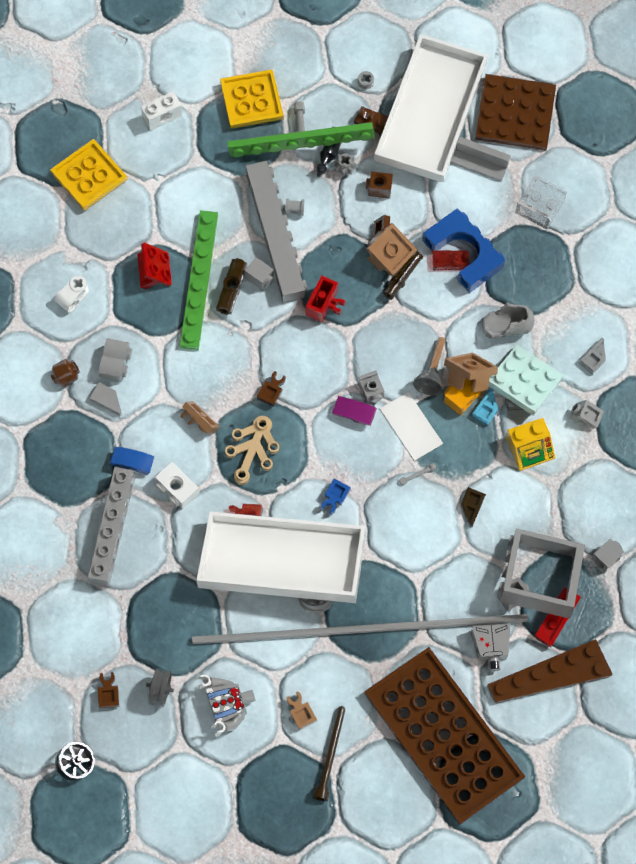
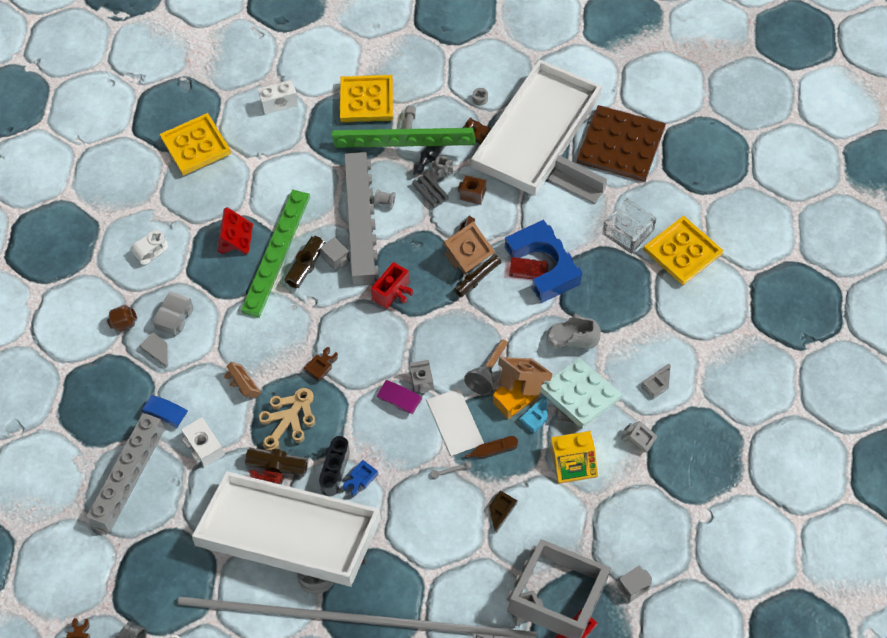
camera: 15 degrees right, 10 degrees down
none -> dark brown piece [245,447,308,477]
none -> black beam [319,436,350,497]
none -> dark grey tile [412,172,449,208]
none -> reddish brown piece [465,436,518,459]
none -> yellow plate [643,215,724,286]

